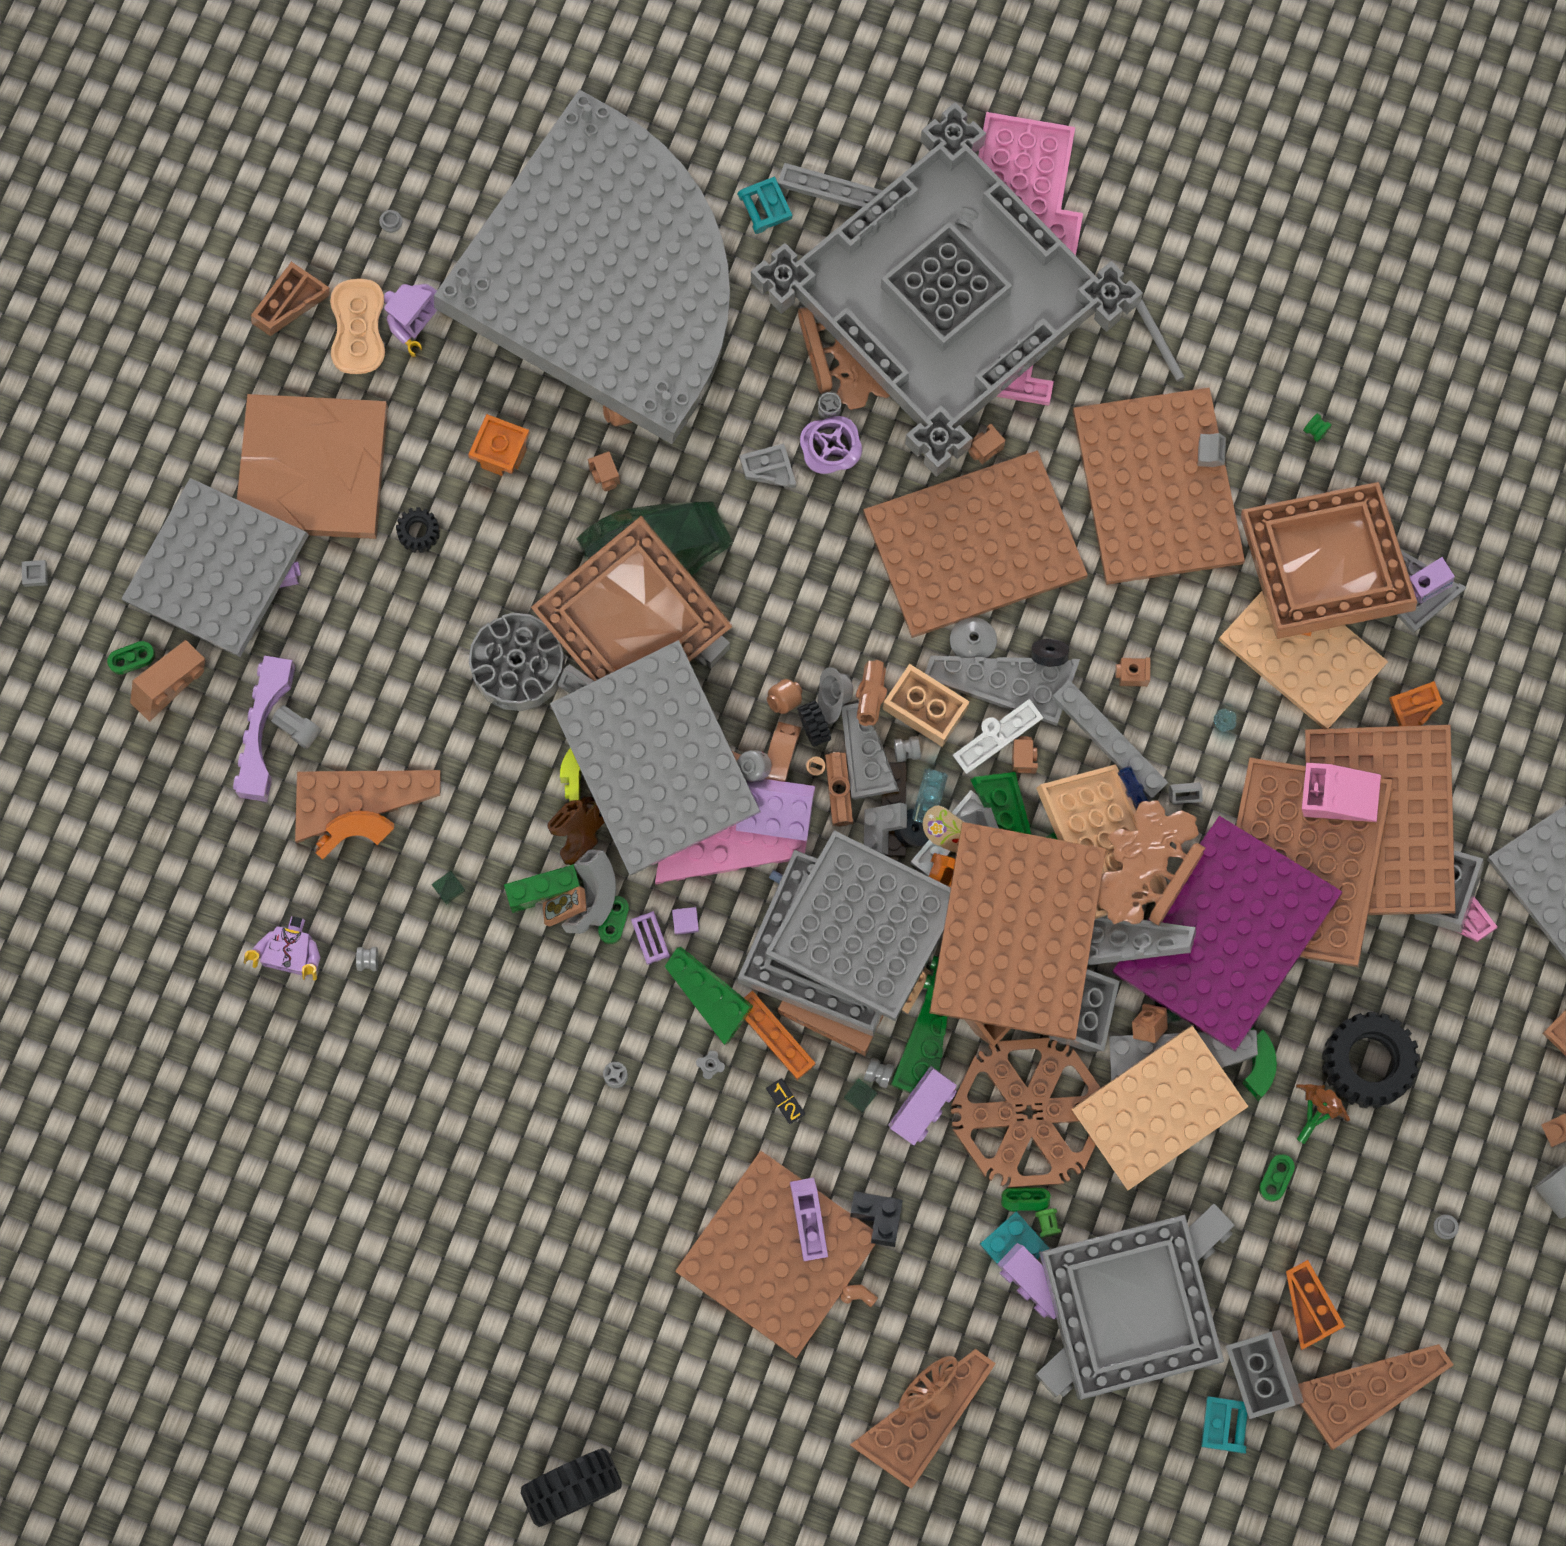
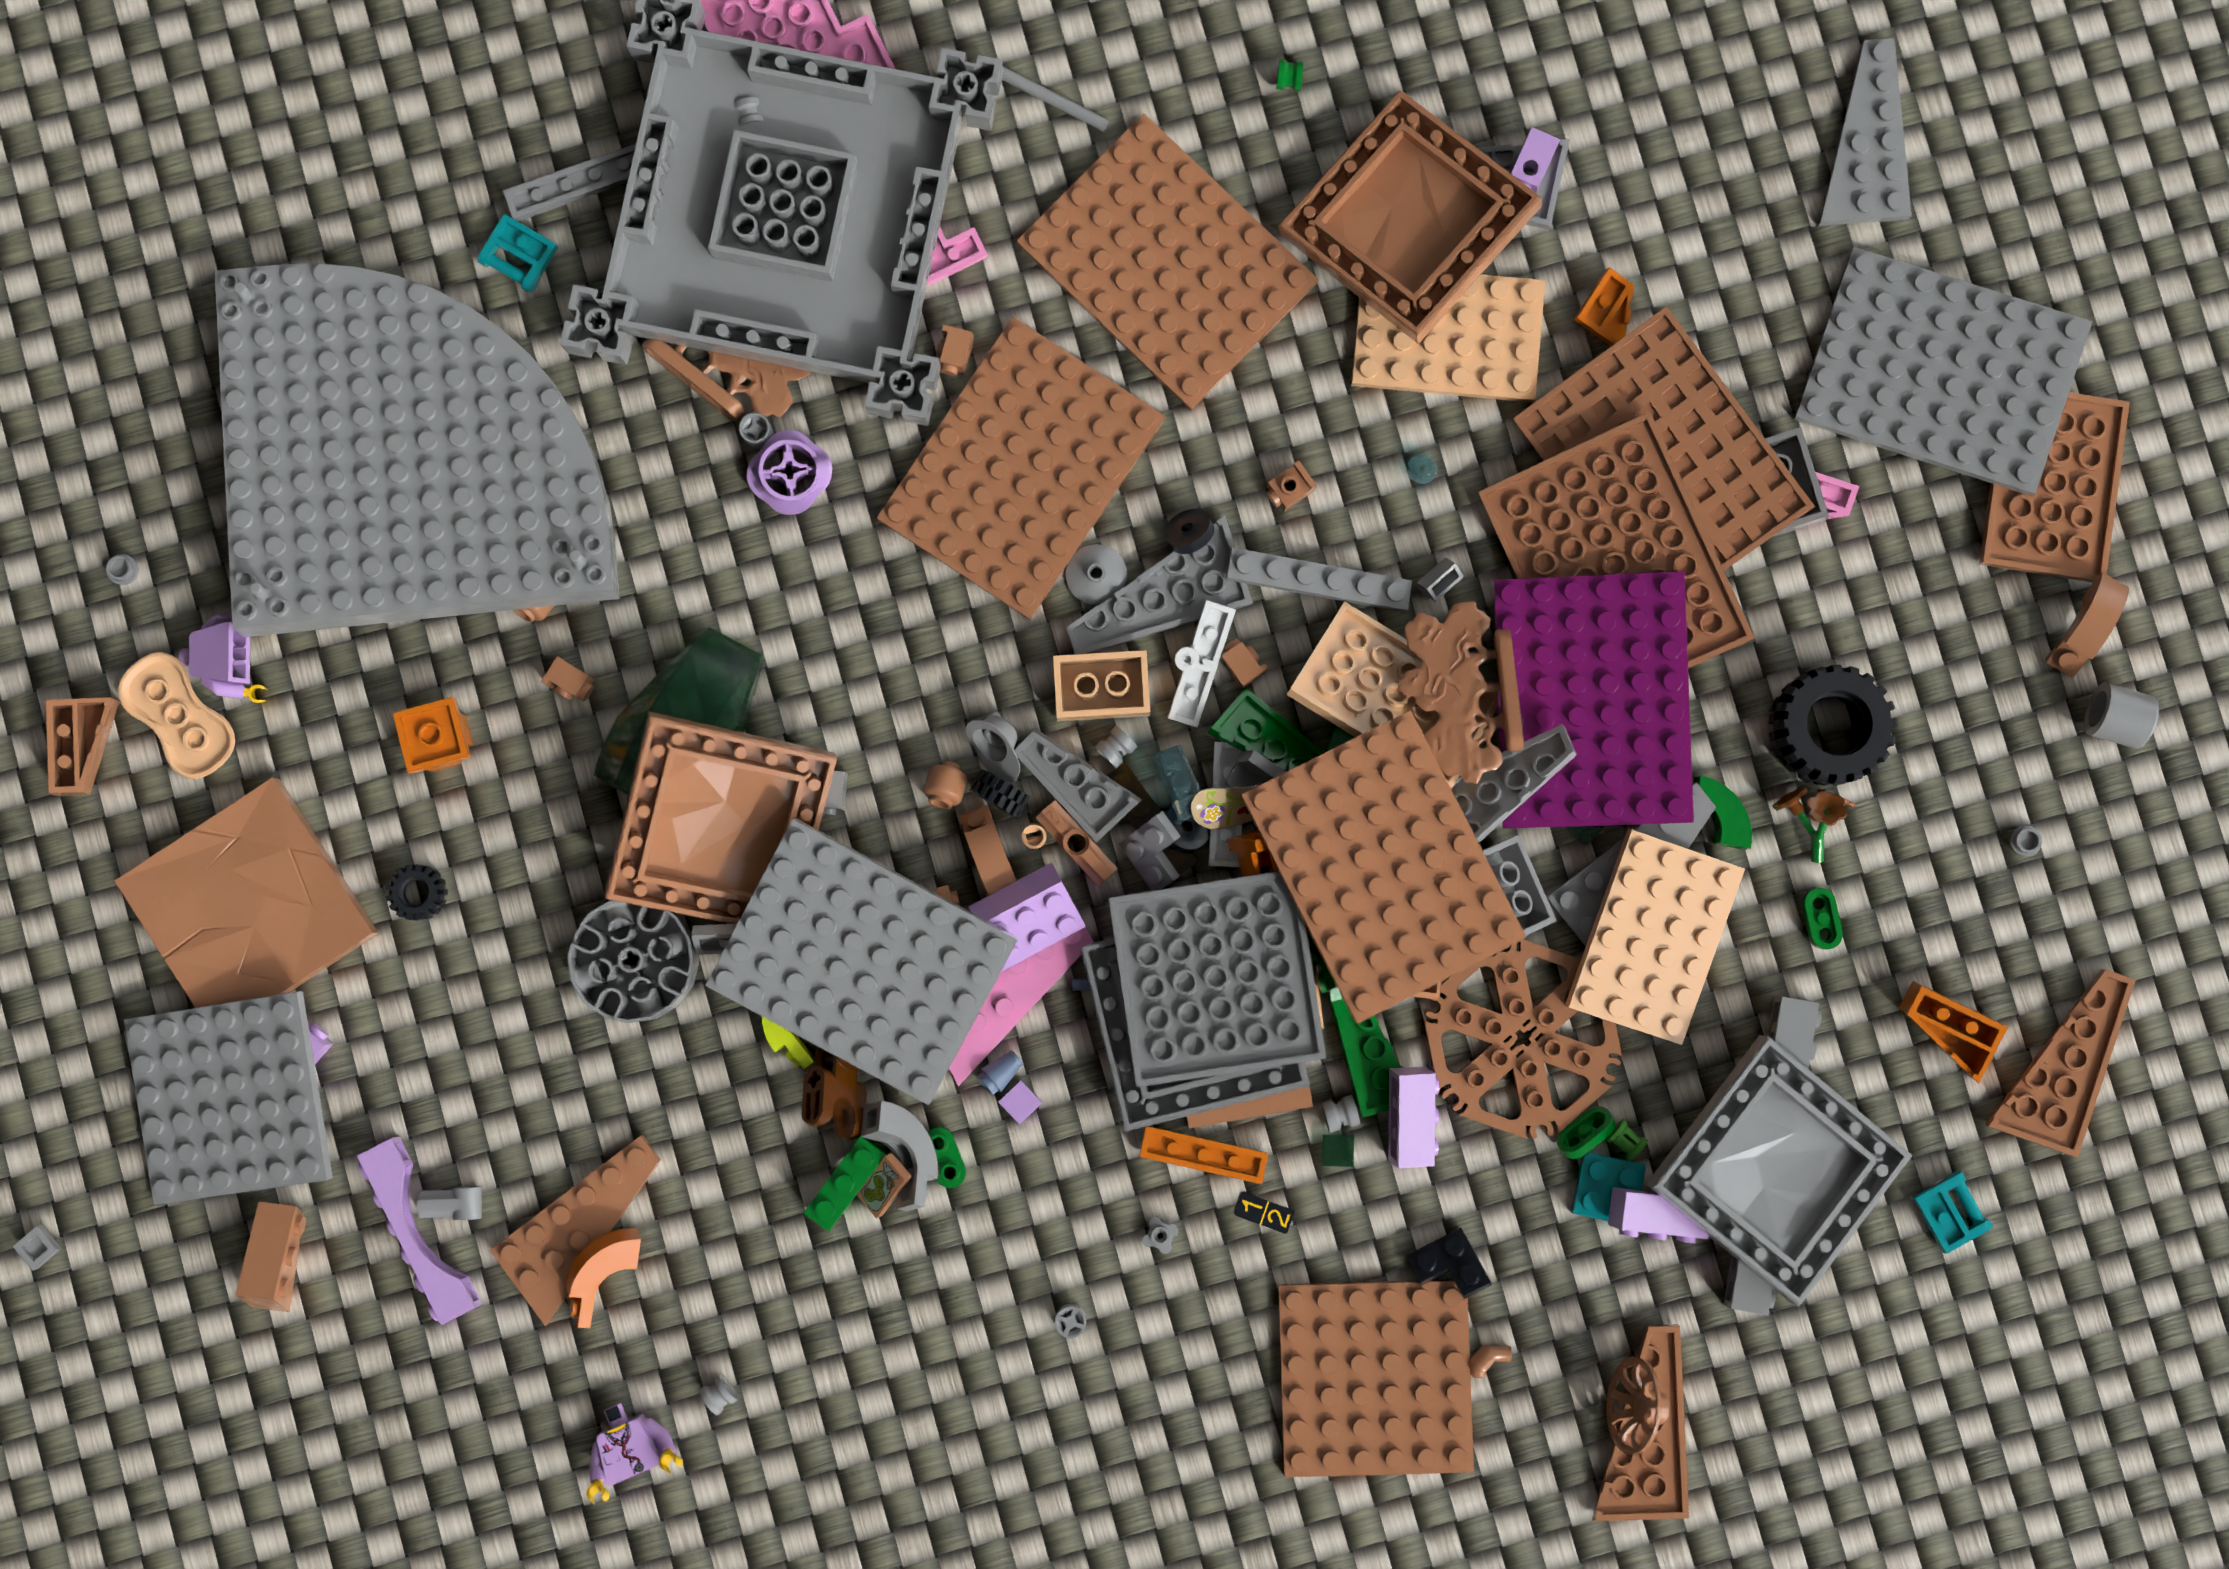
camera: 35 degrees left, 10 degrees up
green plate [107,641,155,675] -> none
clear green tile [431,871,465,905] -> none
lavender tile [631,911,670,965] -> none
green wing [664,947,753,1045] -> none
light grey head [737,750,772,782] -> none
light grey wing [739,443,796,488] -> none
lavender slope [790,1178,828,1261] -> none
nougat piece [856,660,887,726] -> none
clear blue pin [1117,766,1149,809] -> none
nougat brick [1132,1004,1168,1043] -> none
light grey piece [1197,433,1226,467] -> none
light grey brick [1226,1330,1304,1419] -> none
bright pink slope [1302,763,1381,822] -> none
none -> sand blue cone [977,1050,1024,1095]

